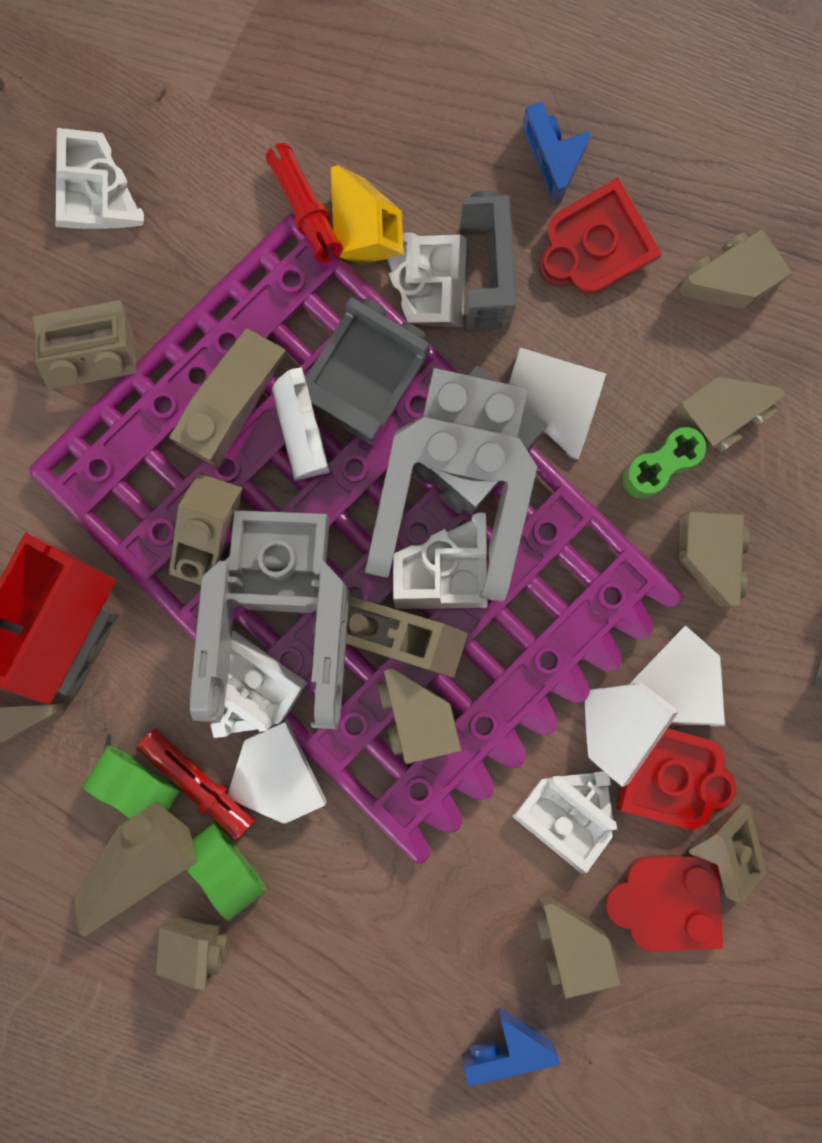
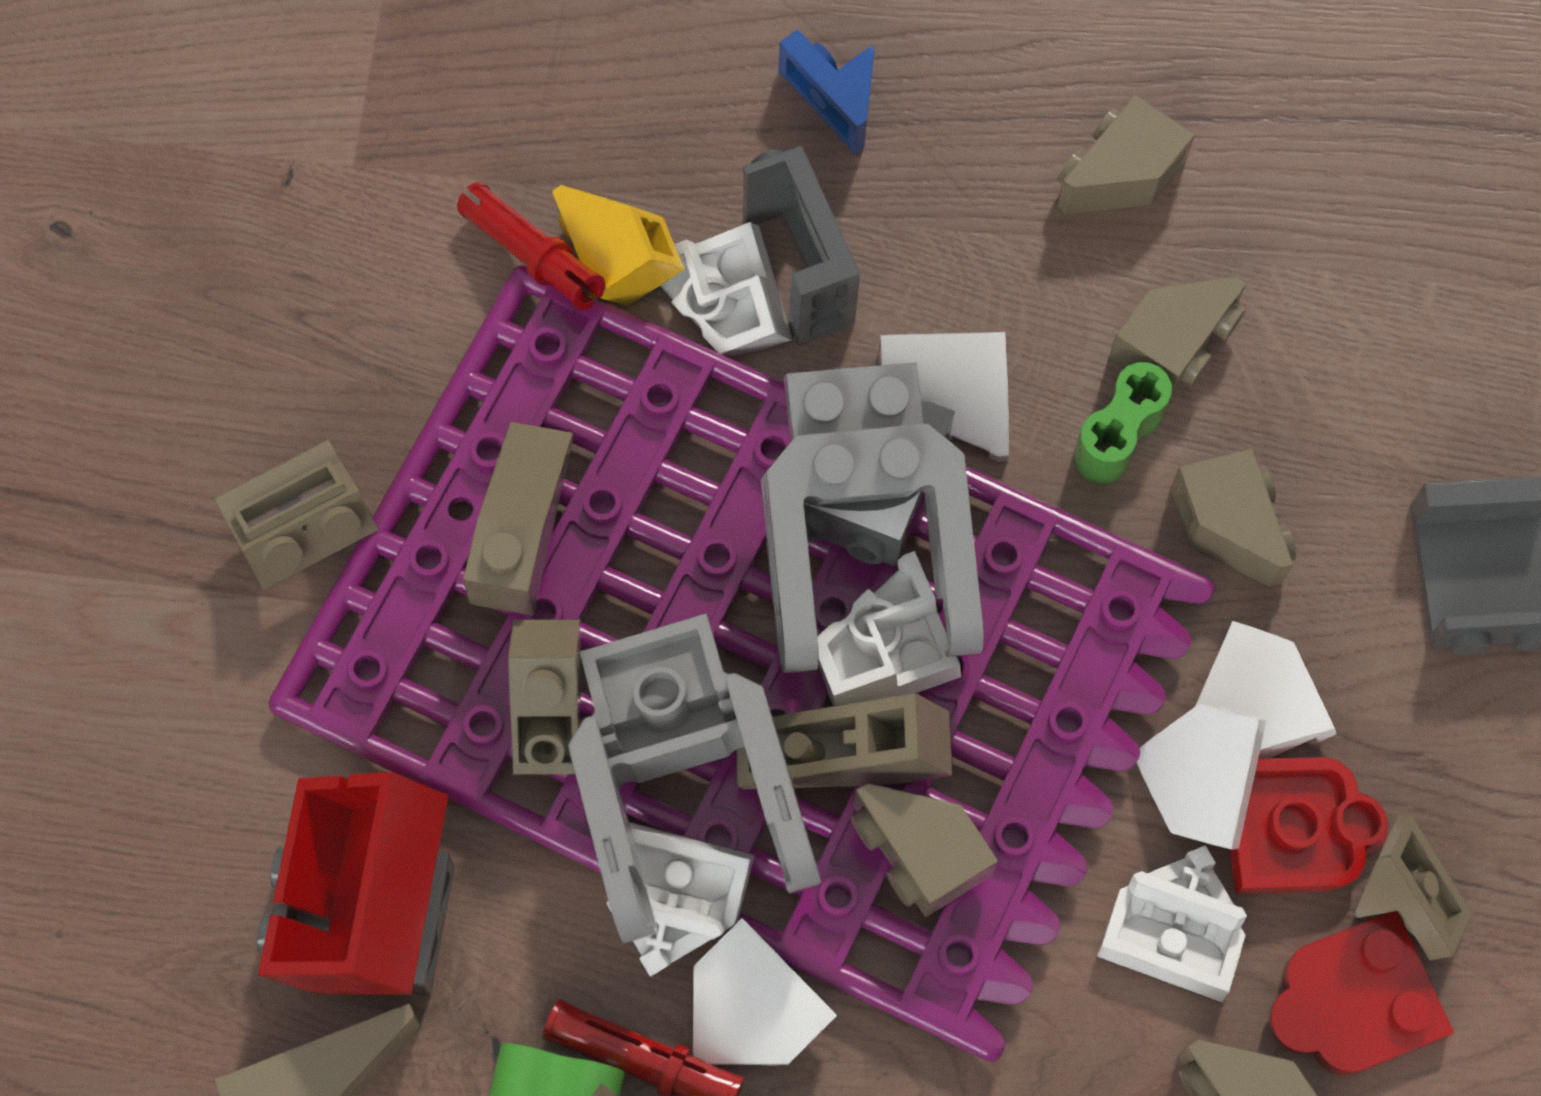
camera: 20 degrees left, 15 degrees down
white slope [55,128,144,229] -> none
white slope [272,367,330,481] -> none
dark grey panel [305,297,430,446] -> none
red plate [539,177,662,294] -> none

